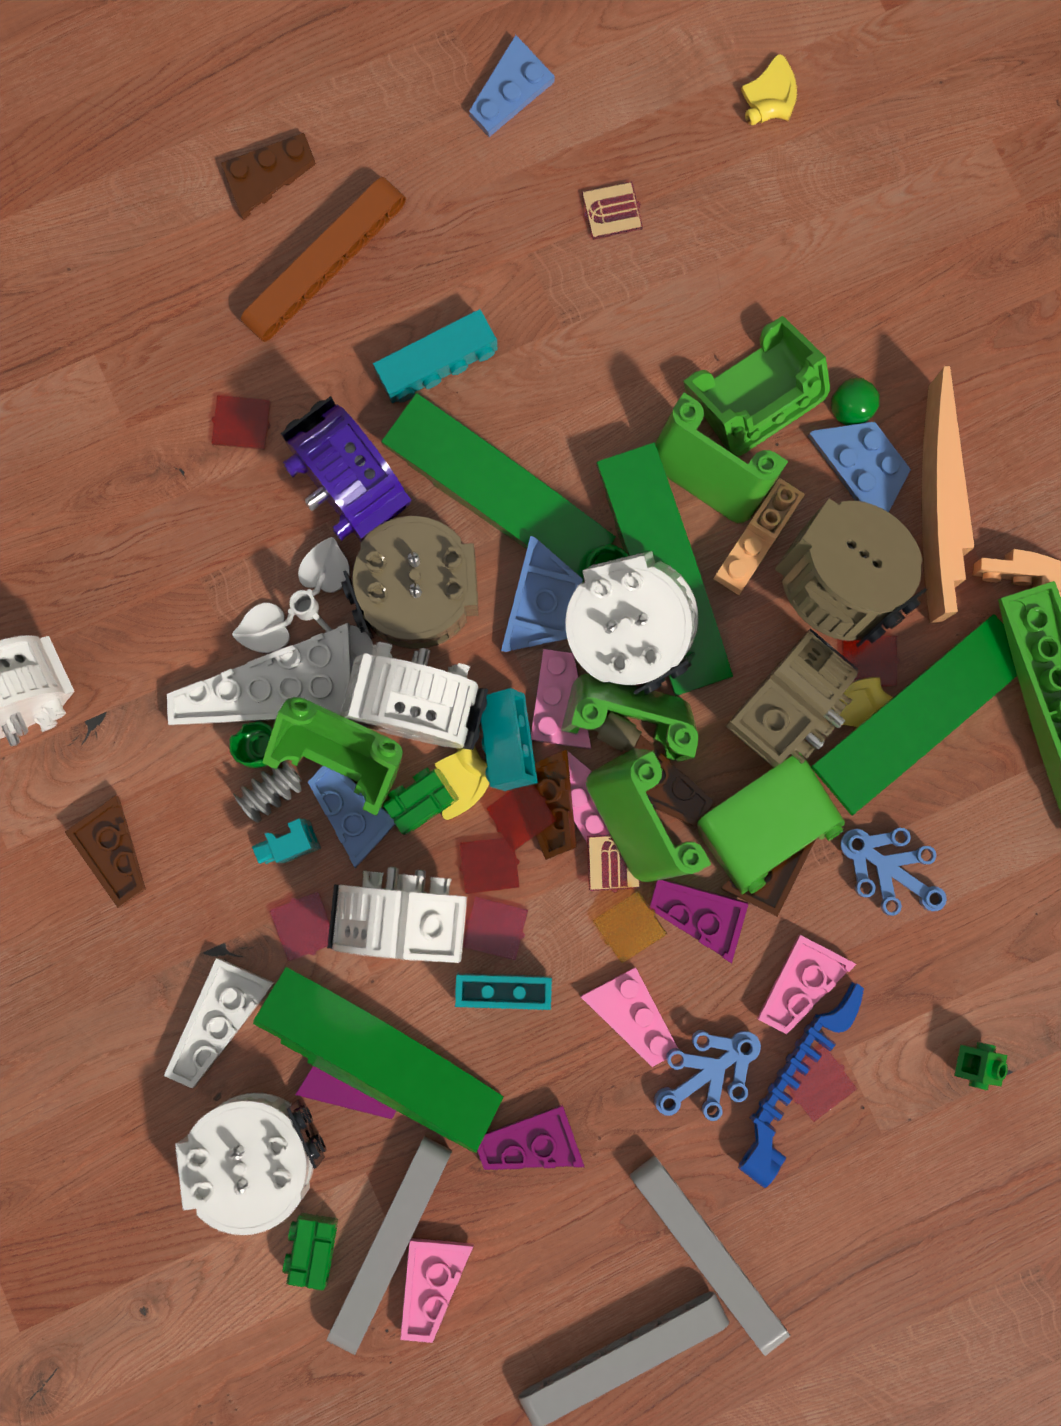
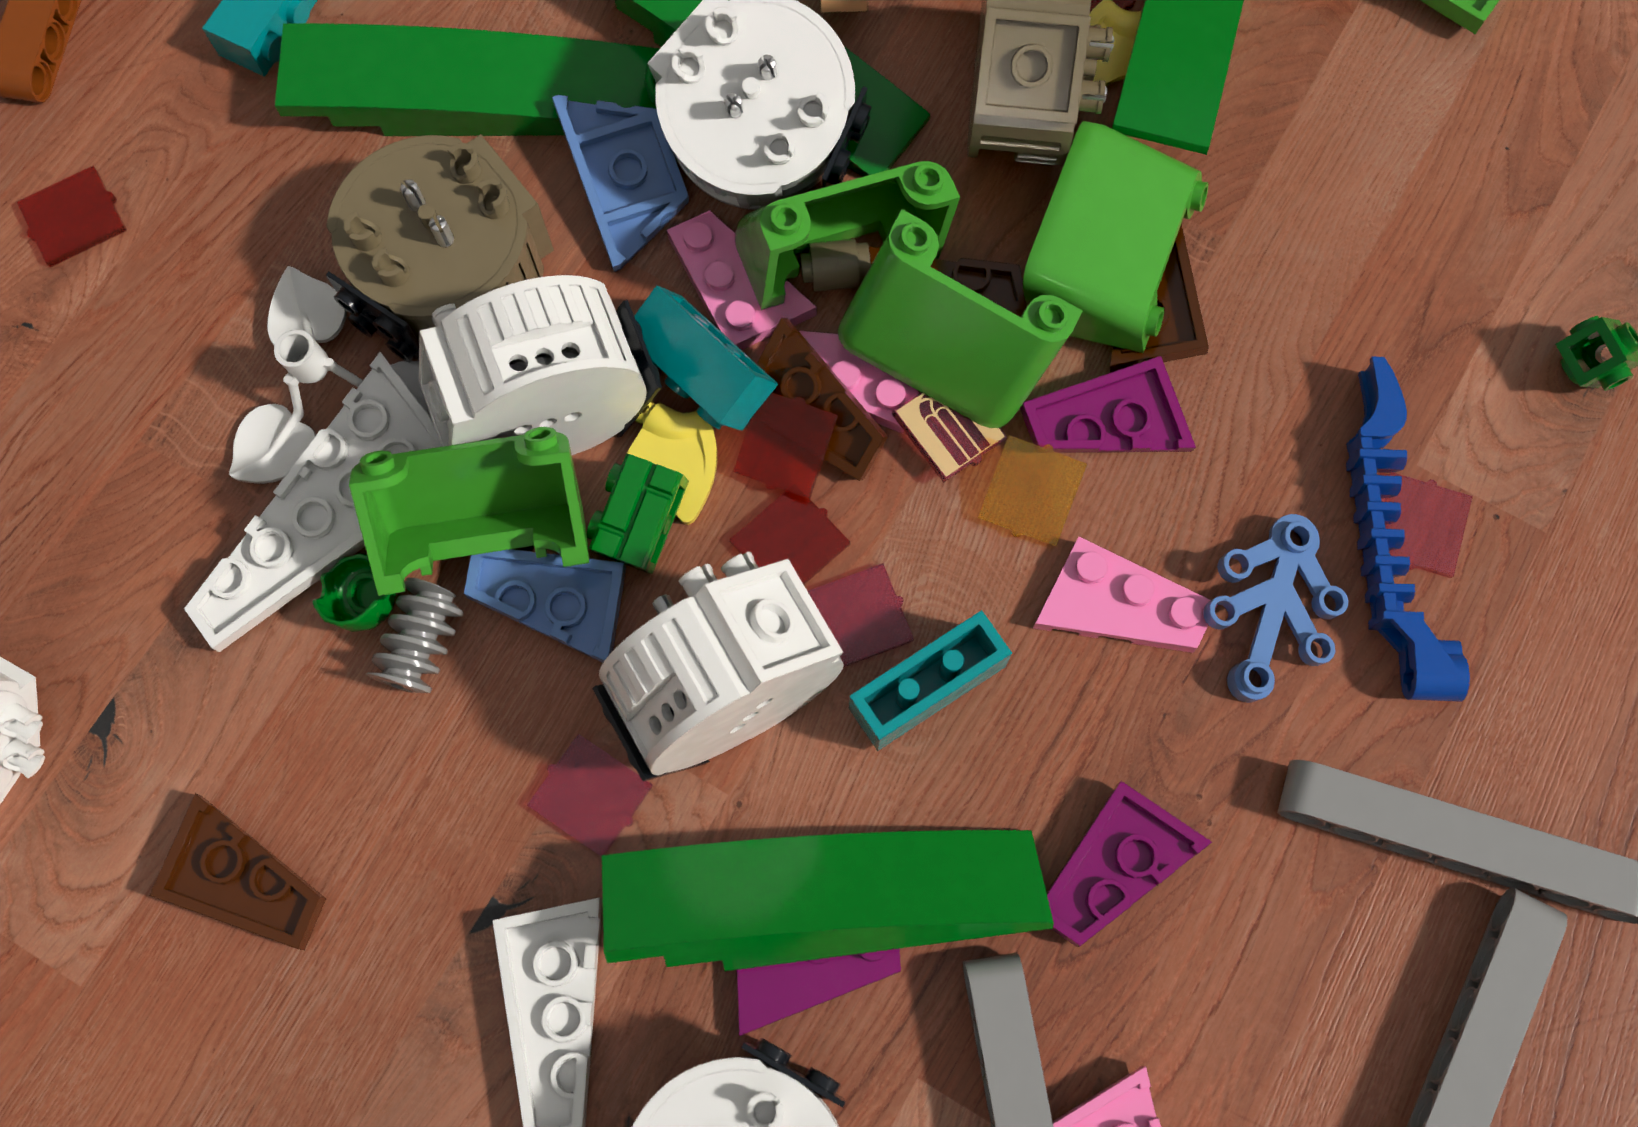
camera: 35 degrees left, 10 degrees down
teal hips [252,818,321,864] -> none
dark purple piece [280,396,412,542] -> none
bright pink wing [757,935,856,1034] -> none
medium blue plant [840,828,947,916] -> none

